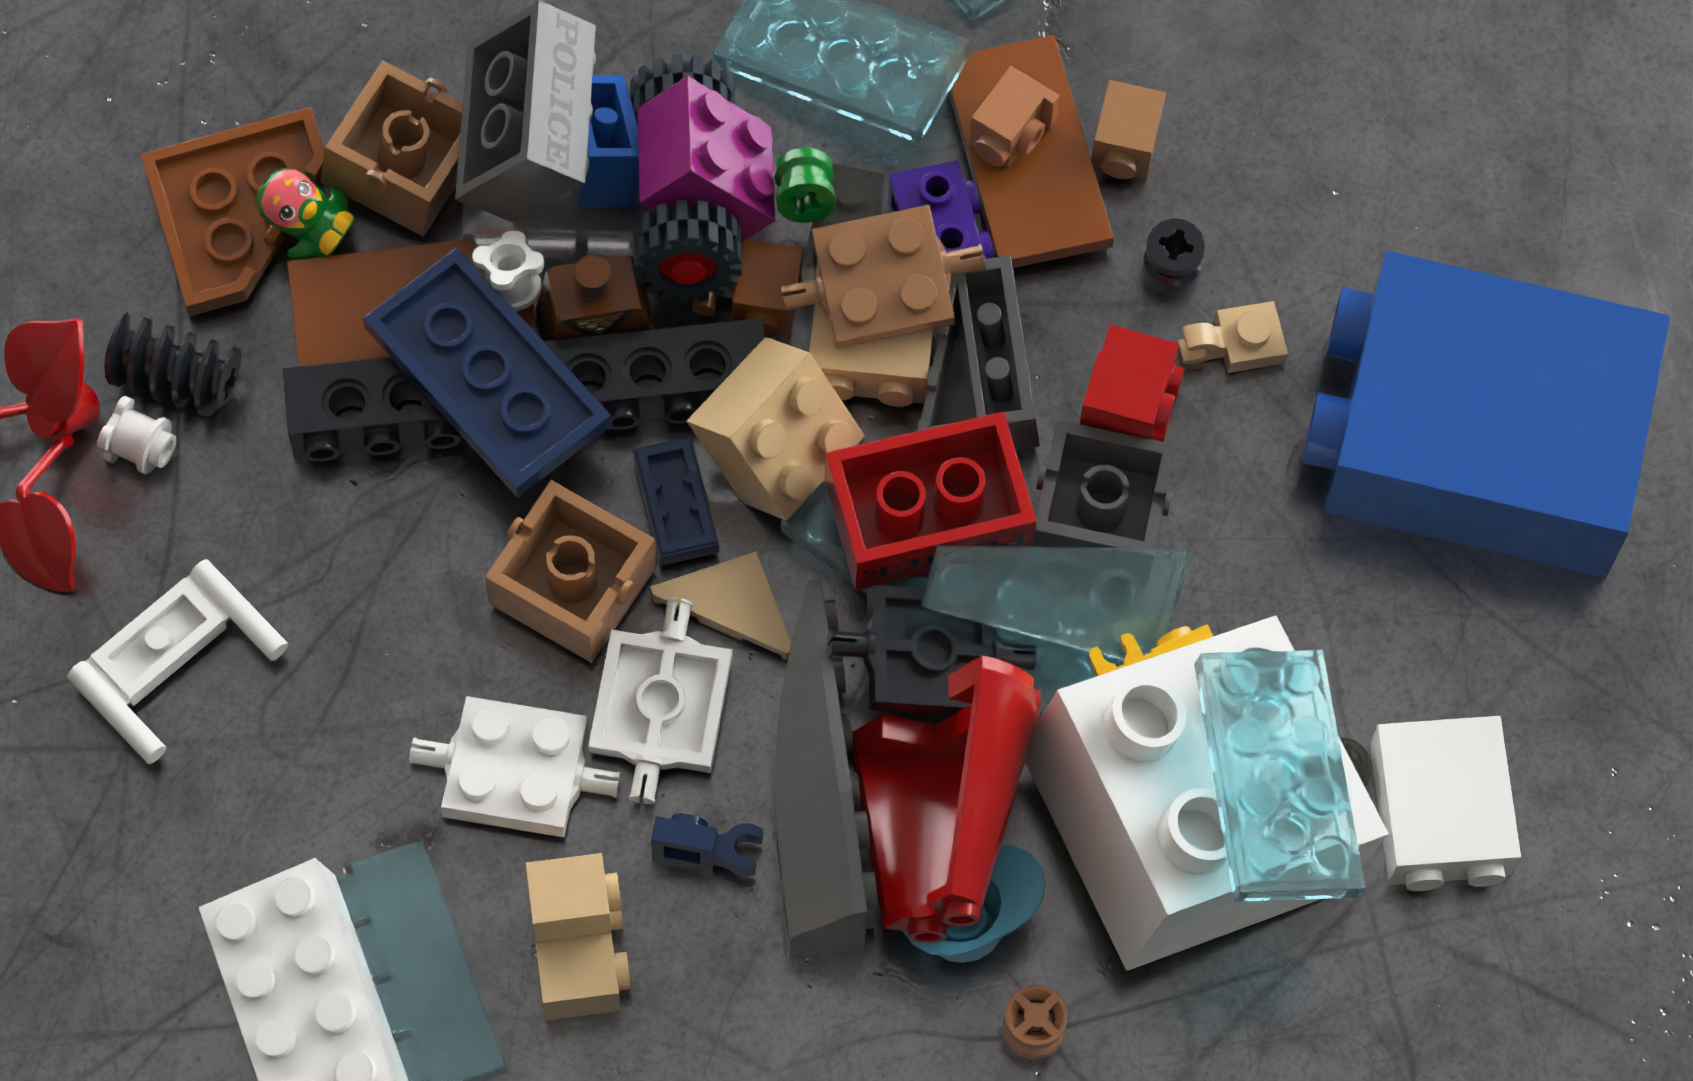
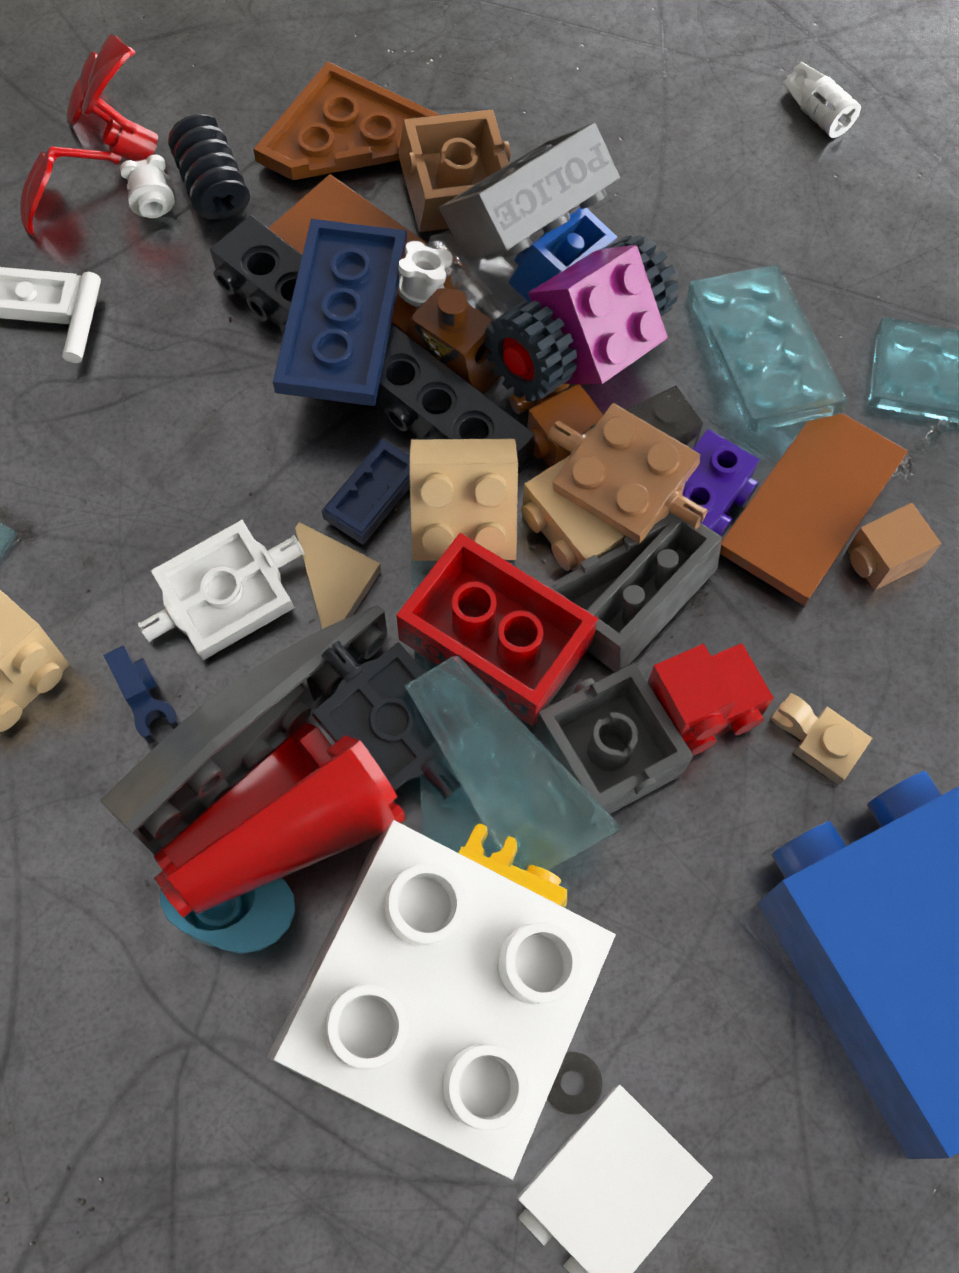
camera: 50 degrees right, 0 degrees up
animal [256,168,355,260] -> none
white plate [409,696,621,837] -> none
medium nougat brick [485,480,657,663] -> none
green wheel [773,147,836,223] -> none
nougat brick [969,66,1060,168] -> none
nougat wheel [1002,984,1068,1060] -> none
black wheel [1143,218,1206,292] -> none
clear light blue plate [1194,650,1366,902] -> none

